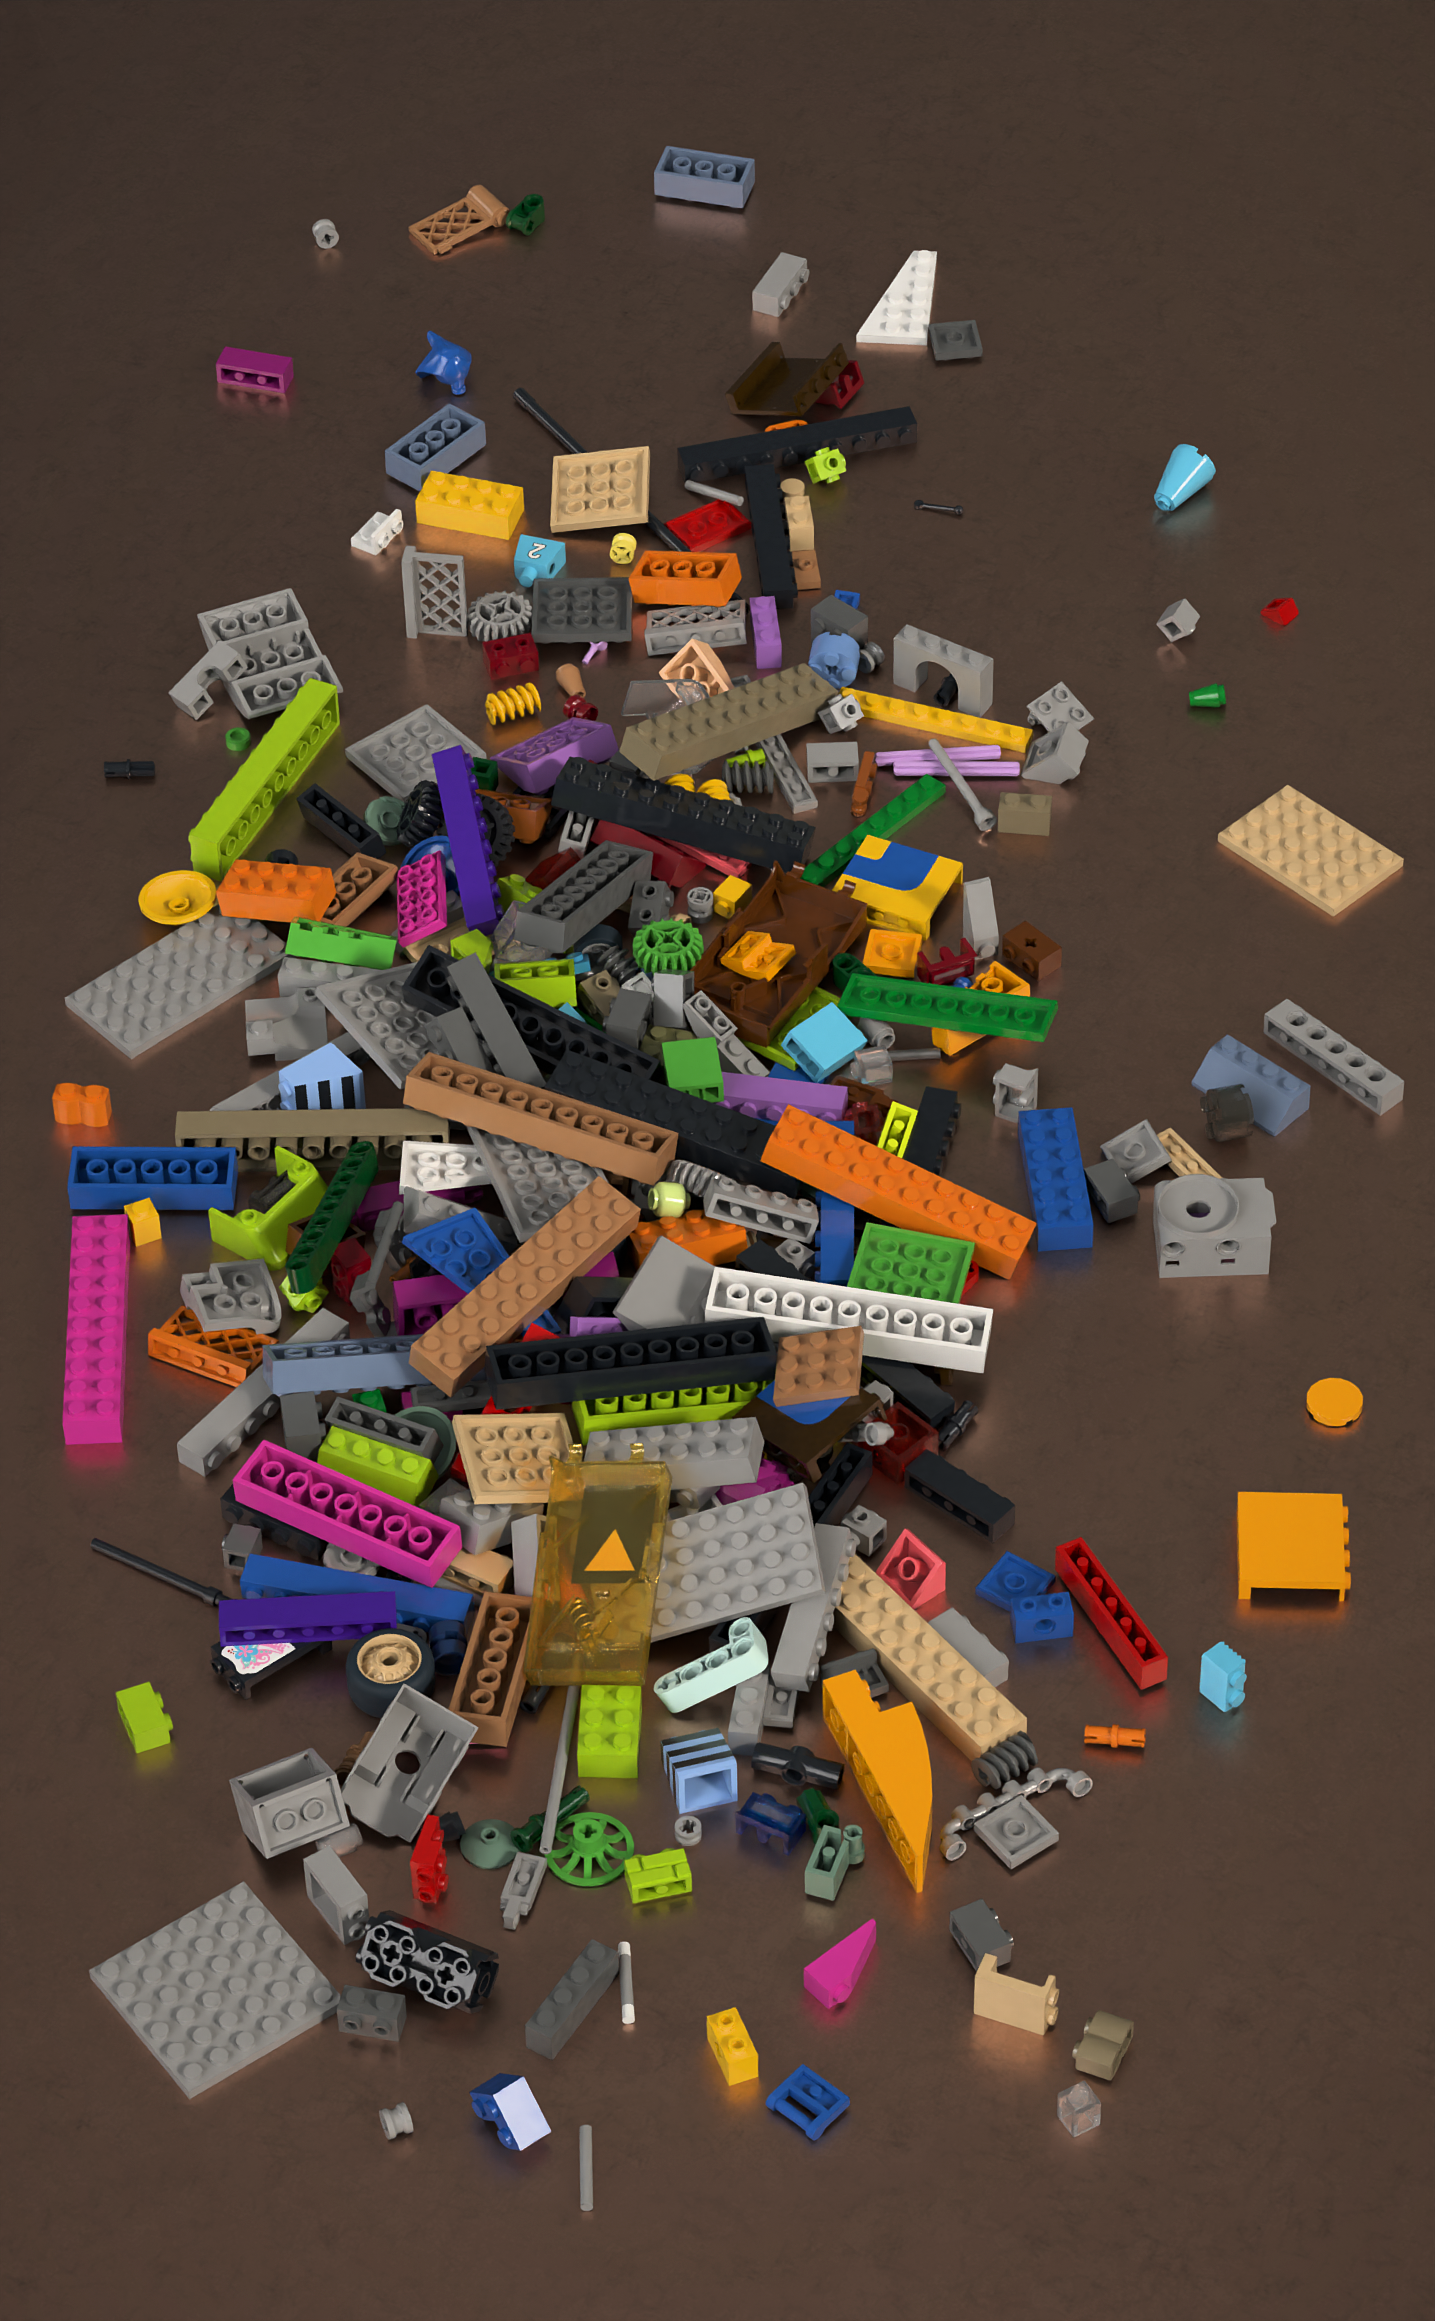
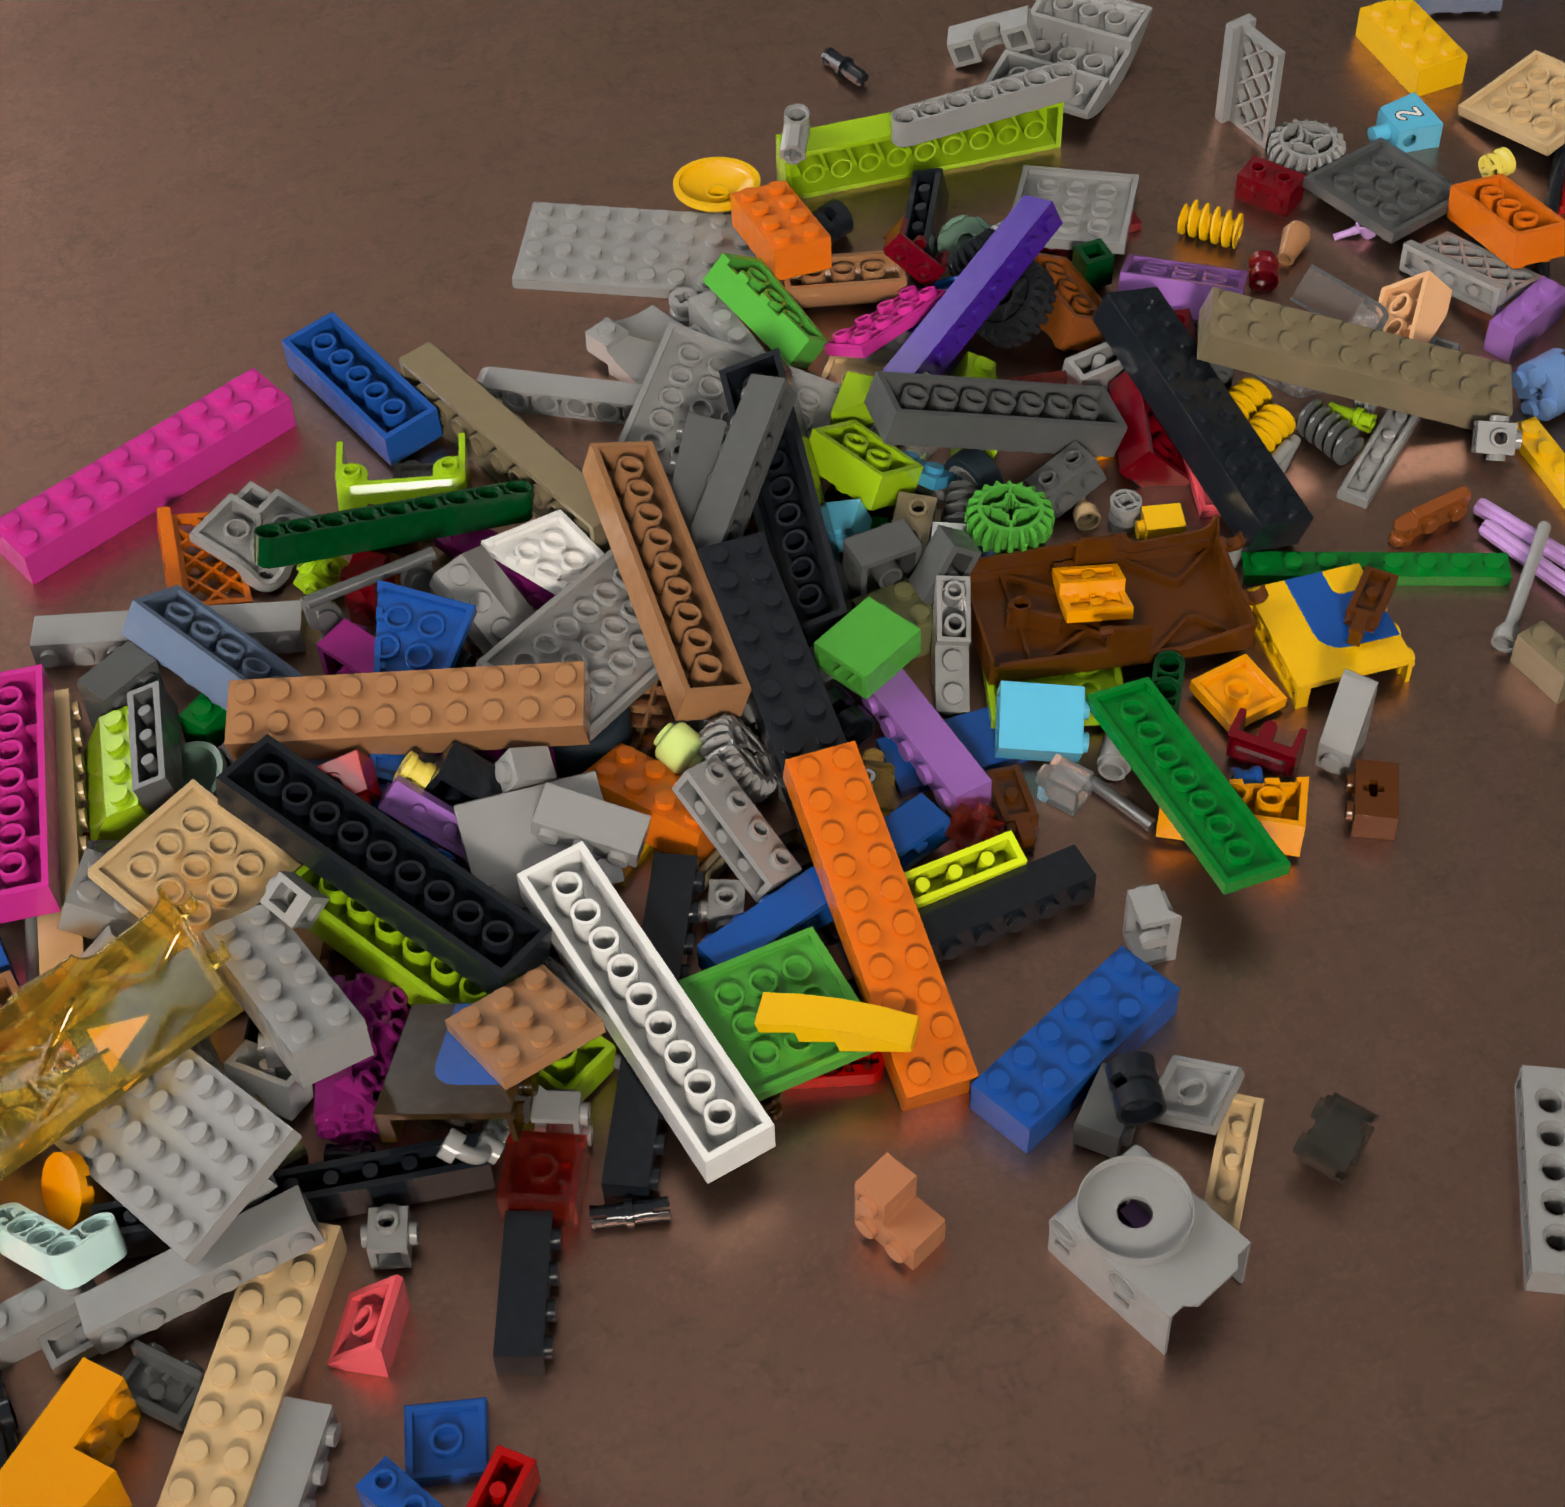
camera: 50 degrees right, 5 degrees up
orange brick [52,1083,112,1127] -> none
yellow brick [124,1198,162,1247] -> none
light blue slope [278,1043,366,1110] -> none
white bracket [351,509,403,555] -> none
light grey brick [806,742,859,783] -> none
sand blue slope [1192,1034,1311,1137] -> none
none -> light orange tile [41,1150,95,1230]
none -> light grey brick [260,871,330,929]
none -> light yellow wheel [393,750,437,789]
none -> light grey brick [495,745,557,793]
none -> light grey brick [531,782,651,868]
none -> light grey wheel [668,287,698,326]
none -> yellow slope [754,992,920,1052]
none -> light grey piece [780,103,810,165]
none -> nougat brick [855,1152,946,1271]
none -> dark red window [883,216,950,286]
none -> light grey beam [891,61,1077,147]
none -> black wheel [1105,1051,1167,1126]
none -> reddish brown hinge [1344,566,1399,647]

